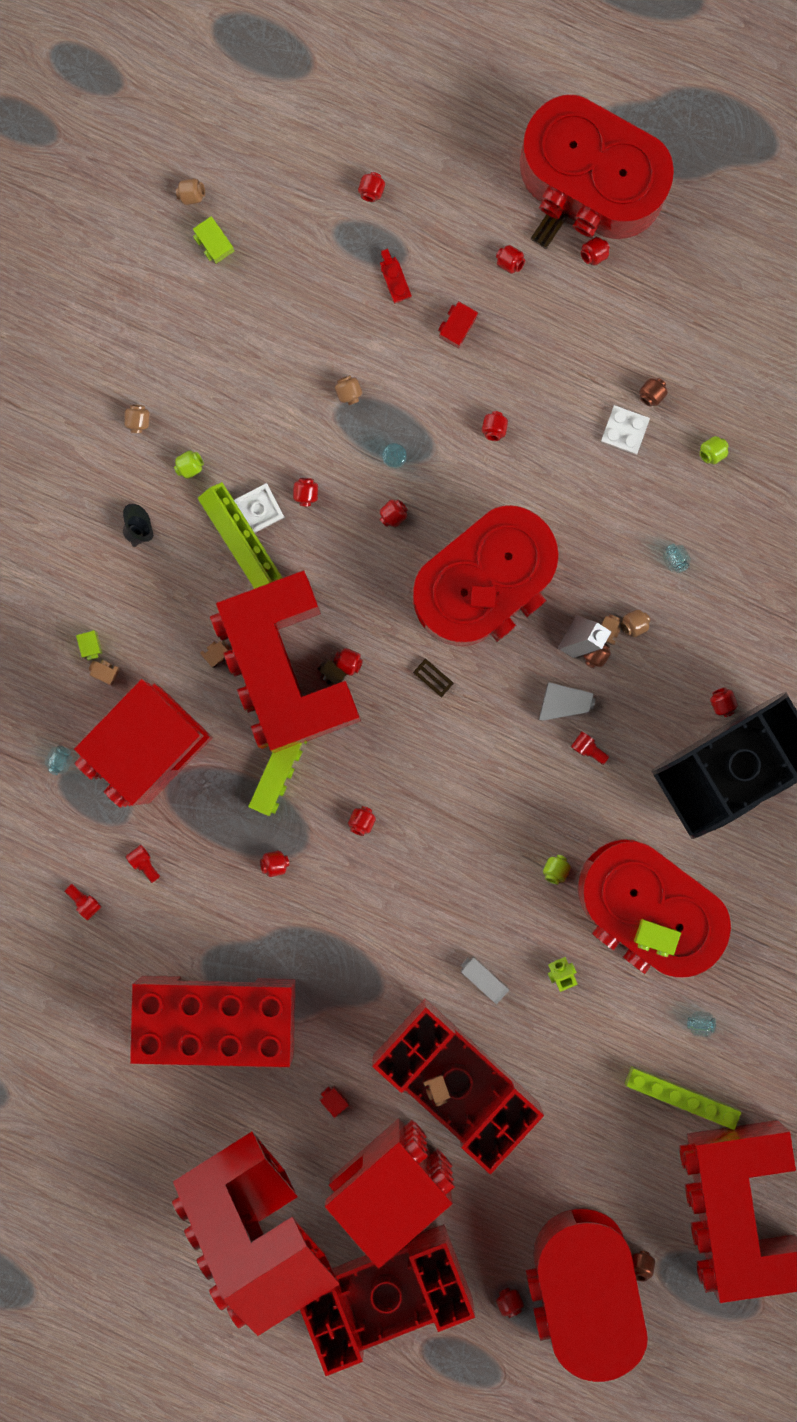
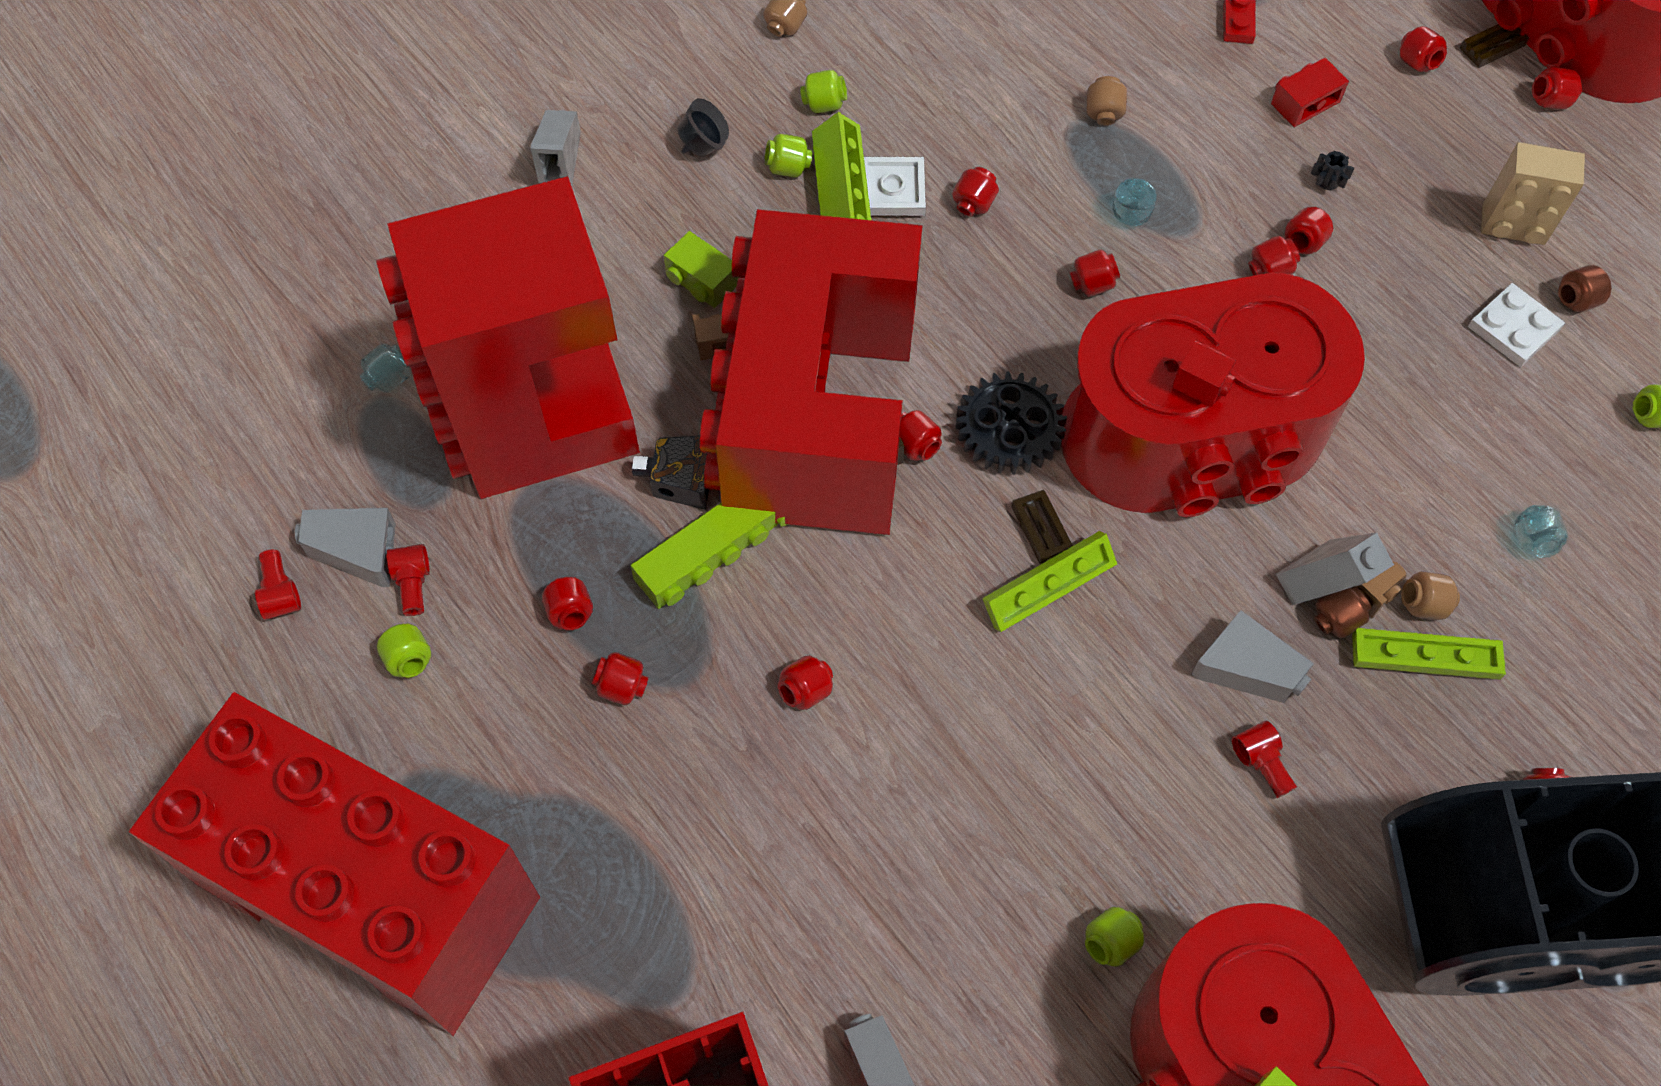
camera: 25 degrees right, 25 degrees down
none -> light grey slope [295,508,396,587]
none -> lime head [376,623,431,678]
none -> light grey slope [531,110,581,186]
none -> red head [542,577,593,630]
none -> torso [632,435,709,509]
none -> lime brick [663,231,738,308]
none -> lime head [764,134,812,178]
none -> black gear [955,371,1067,475]
none -> lime plate [982,531,1117,632]
none -> red head [1248,236,1300,276]
none -> black gear [1311,151,1354,191]
none -> lime plate [1352,628,1506,680]
none -> tan brick [1481,142,1585,245]

